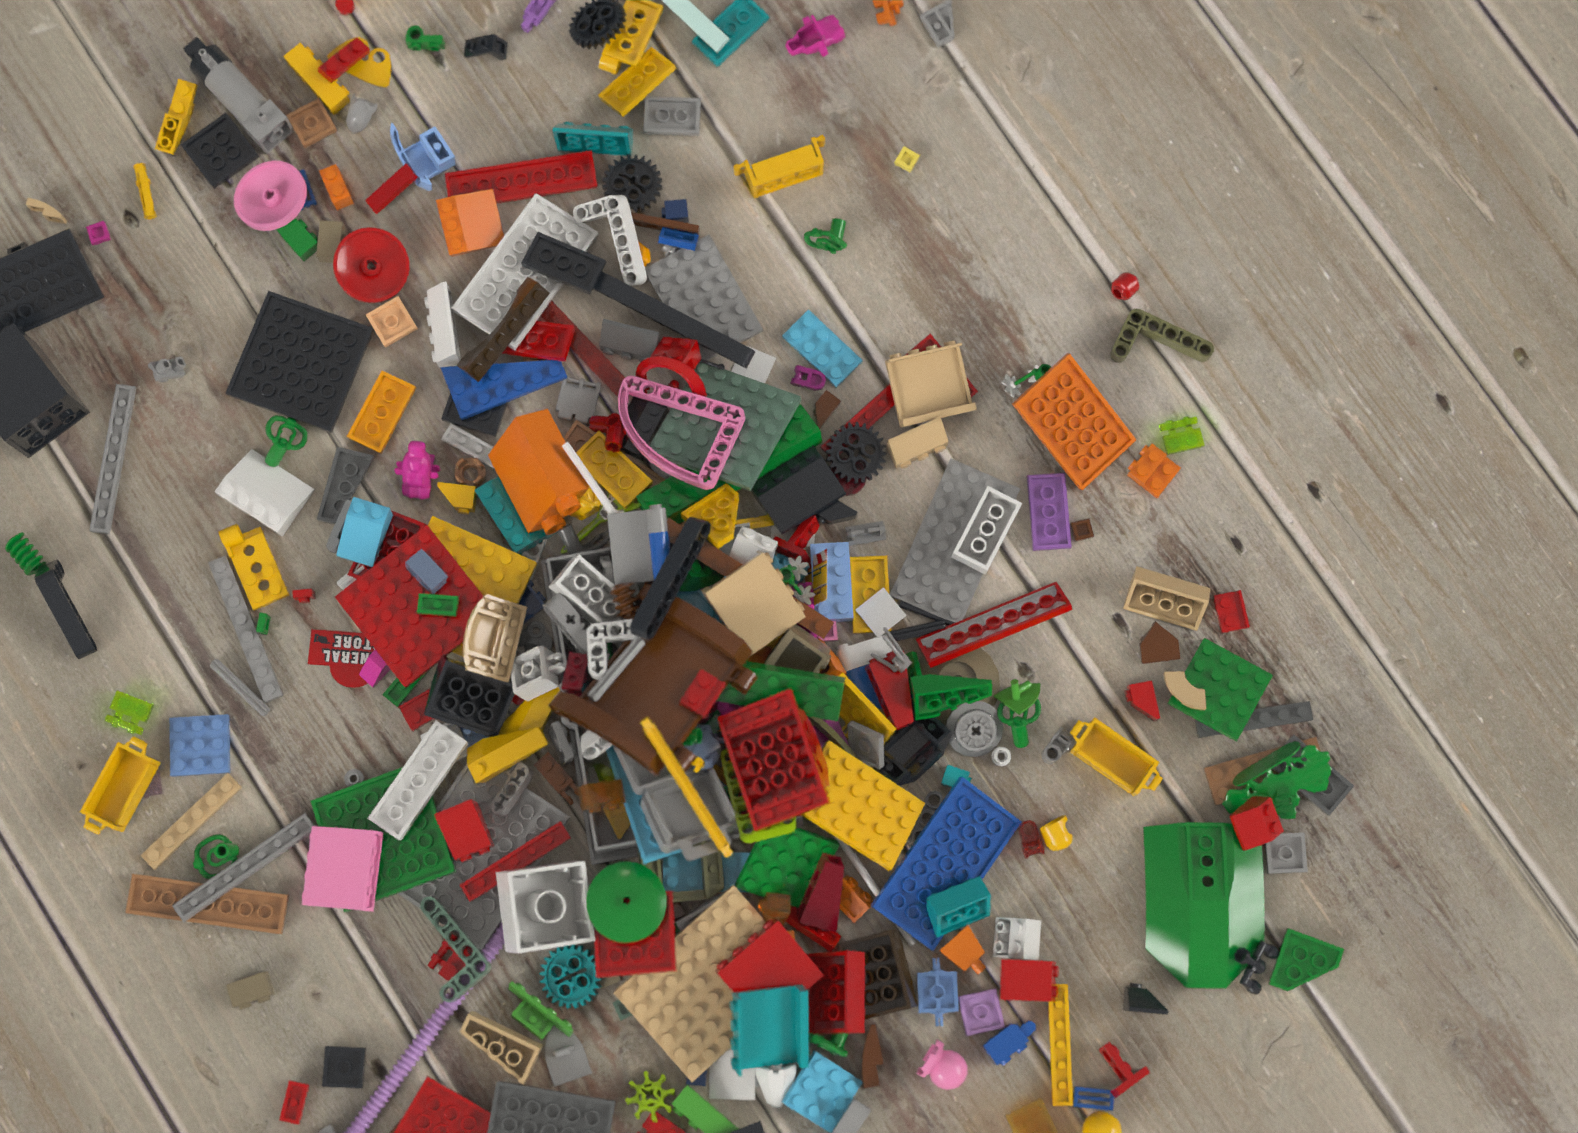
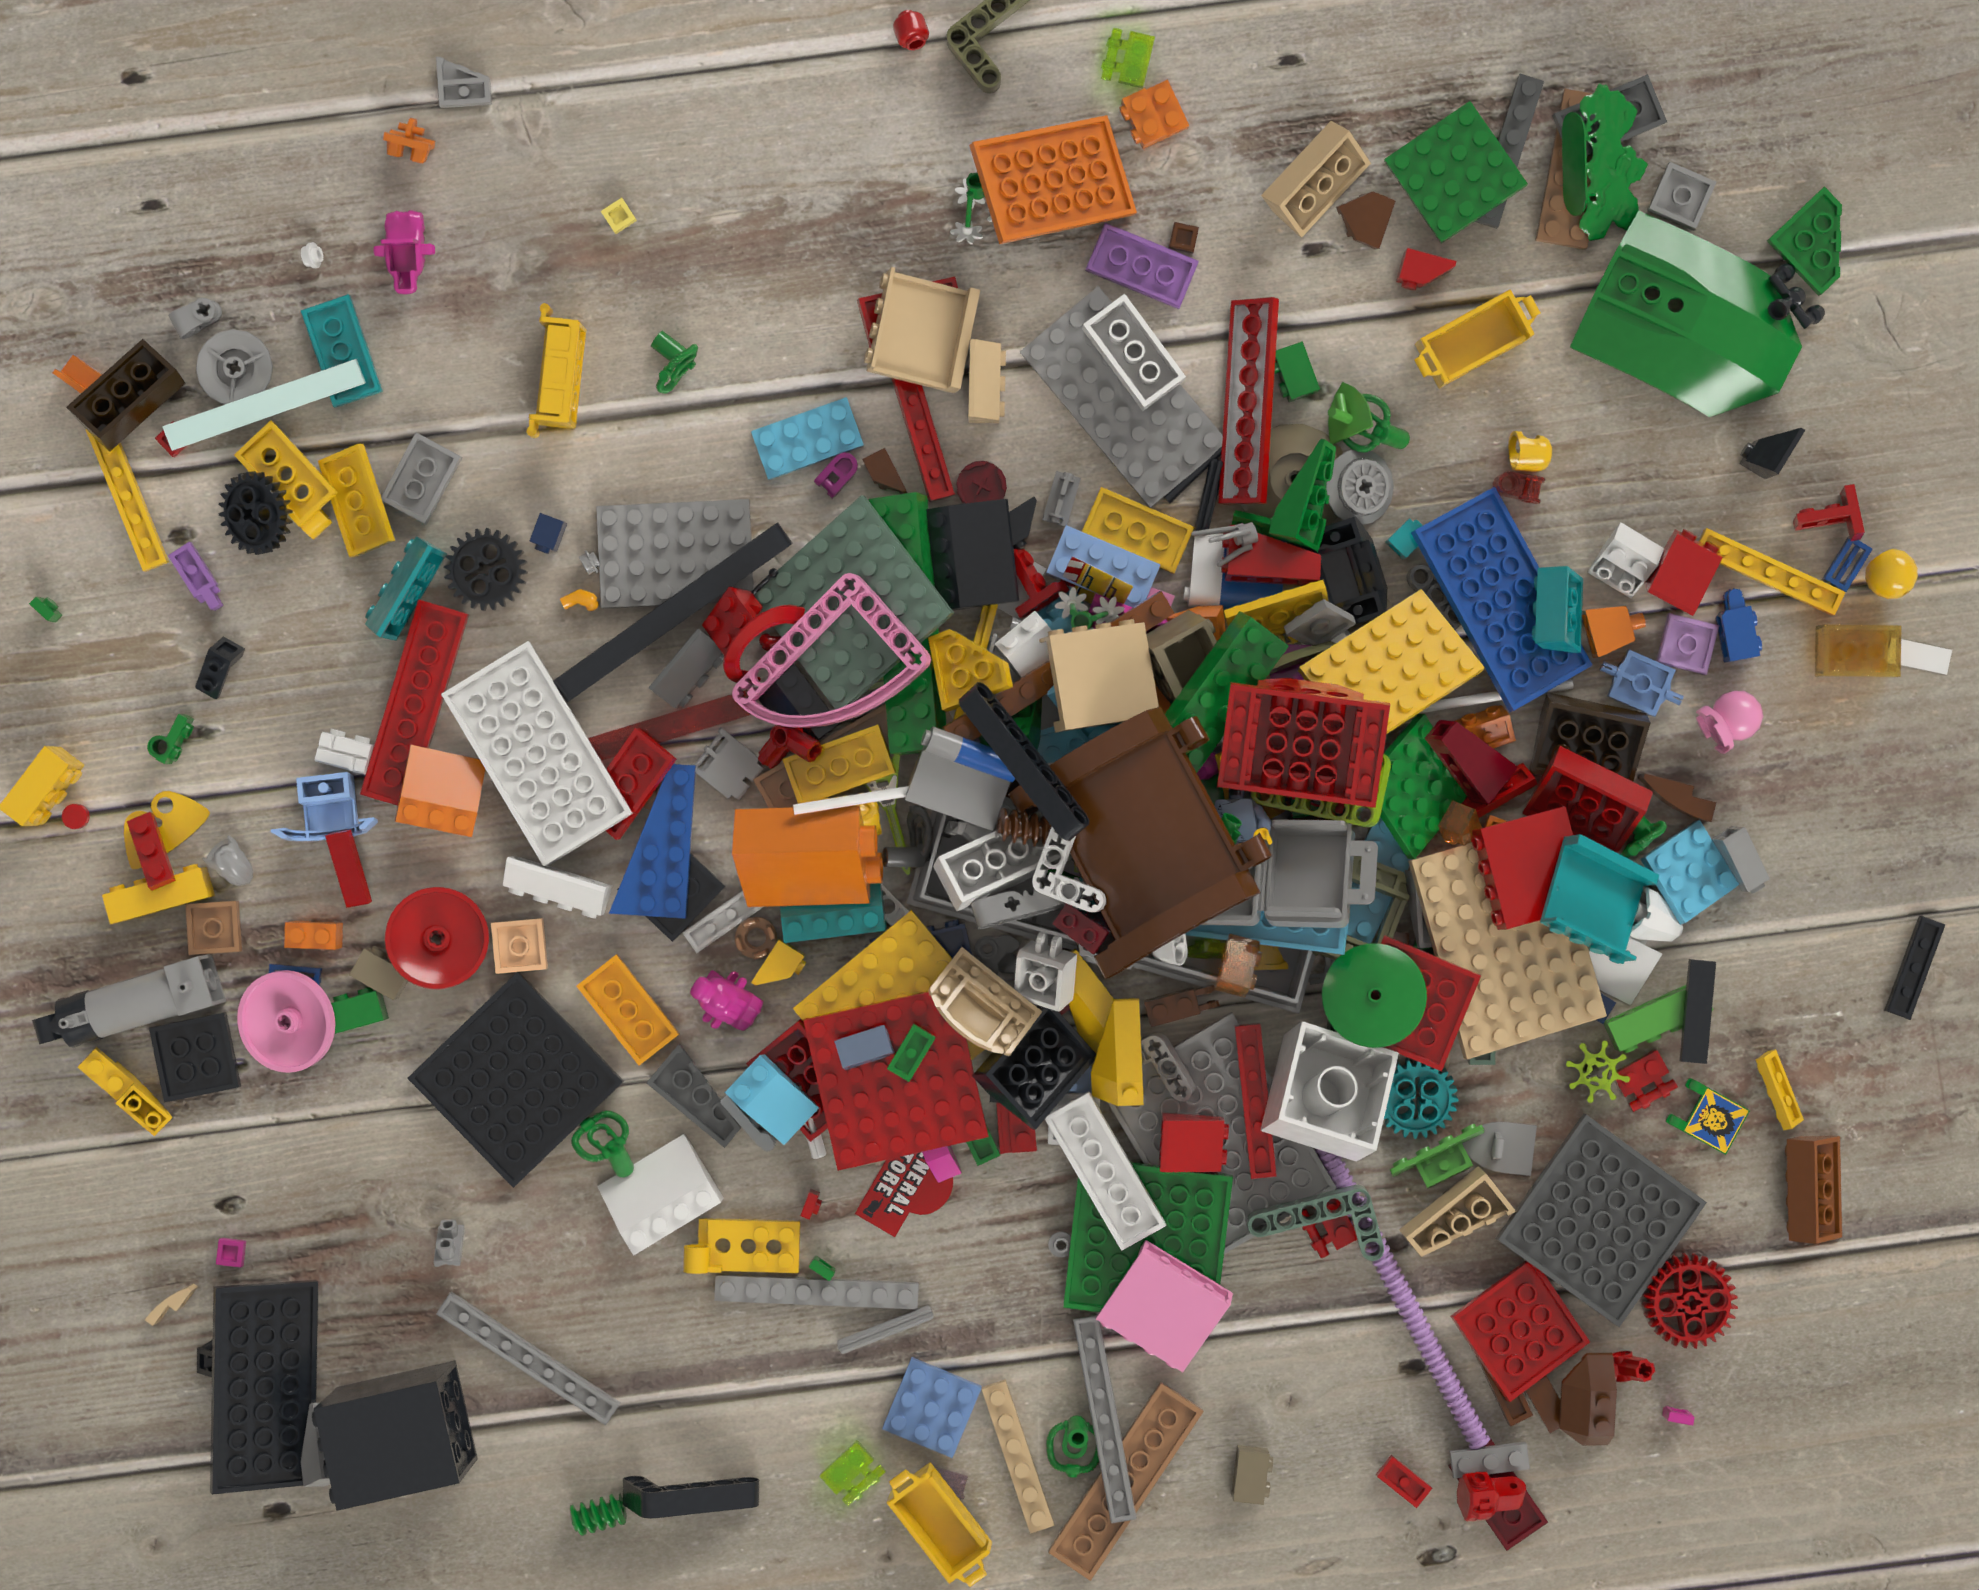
camera: 65 degrees left, 10 degrees up
yellow pin [133,163,157,220] -> none
black plate [322,1046,366,1089] -> none
dark brown arch [457,277,550,382] -> none
black plate [521,232,606,295] -> none
light grey plate [548,721,575,766] -> none
white beam [573,195,647,286] -> none
light grey axle [588,636,645,702] -> none
reddish brown tile [631,212,700,238] -> none
yellow piece [640,717,733,857] -> none
blue tile [658,227,699,251] -> none
red plate [680,669,726,719] -> none
white sticker [731,345,776,383] -> none
black gear [825,422,887,484] -> none
white sticker [855,587,906,638] -> none
white plate [991,747,1011,766] -> none
light grey piece [1041,727,1075,764] -> none
tan tile [1164,671,1206,710] -> none
red plate [1213,590,1250,634] -> none
red slope [1229,796,1284,850] -> none
none -> white brick [314,728,374,774]
none -> green brick [1274,341,1320,403]

